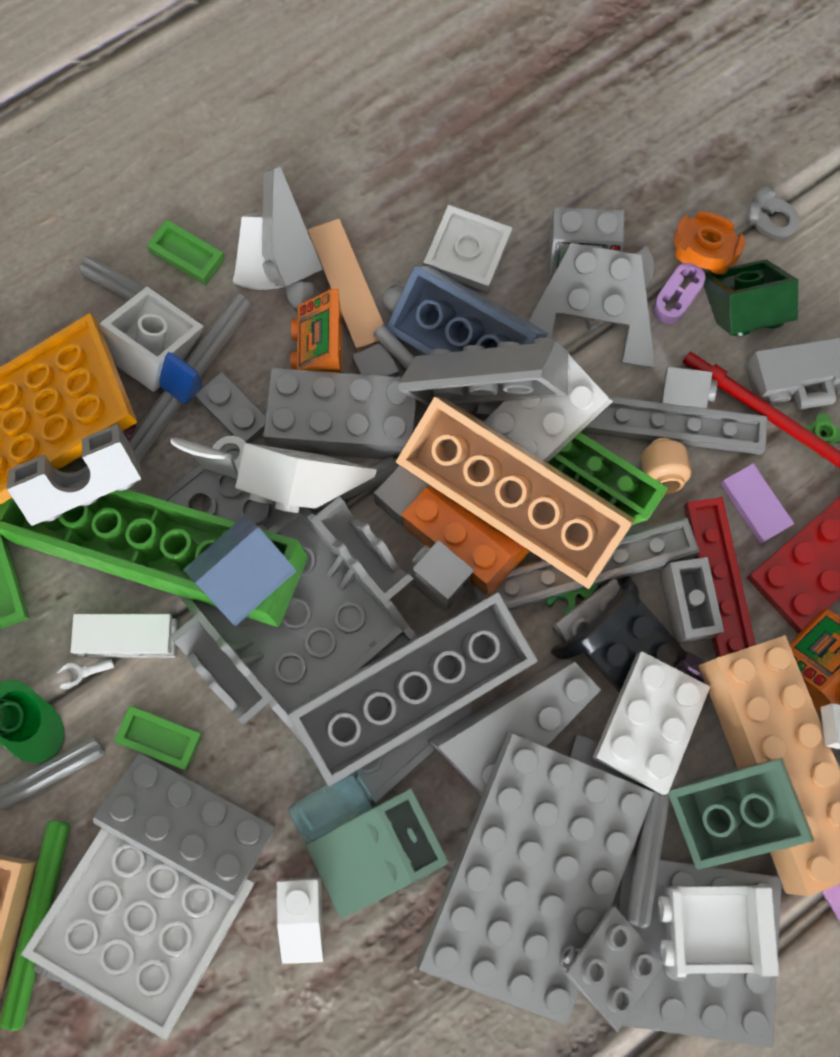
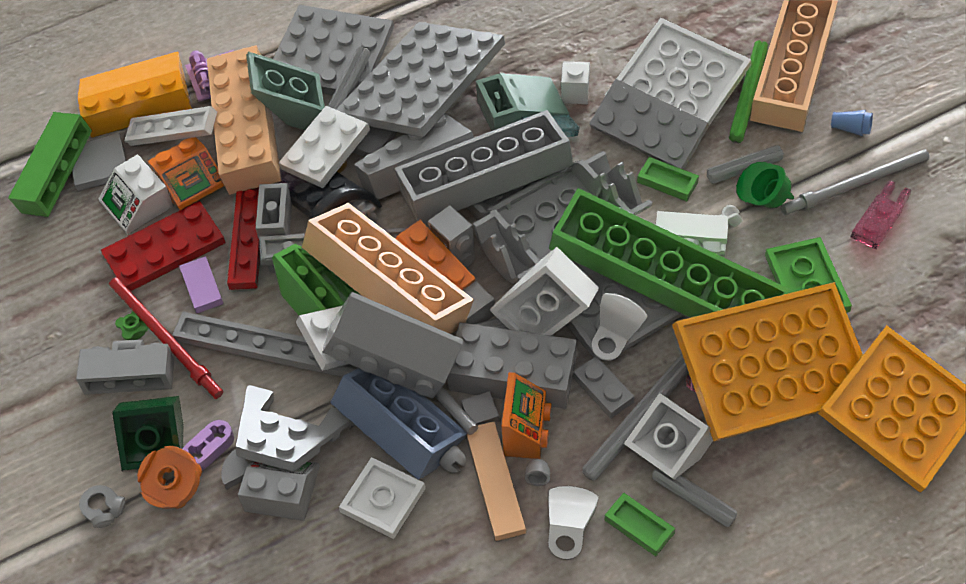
camera: 165 degrees left, 20 degrees down
arch [7,424,141,526] -> none
blue slope [159,352,203,404] -> none
sand blue slope [183,516,296,626] -> none
light grey slope [262,166,323,287] -> none
light grey hinge [561,906,663,1031] -> none
light nougat head [640,438,691,494] -> none
white panel [658,885,779,977] -> none
light grey brick [661,367,718,409] -> none

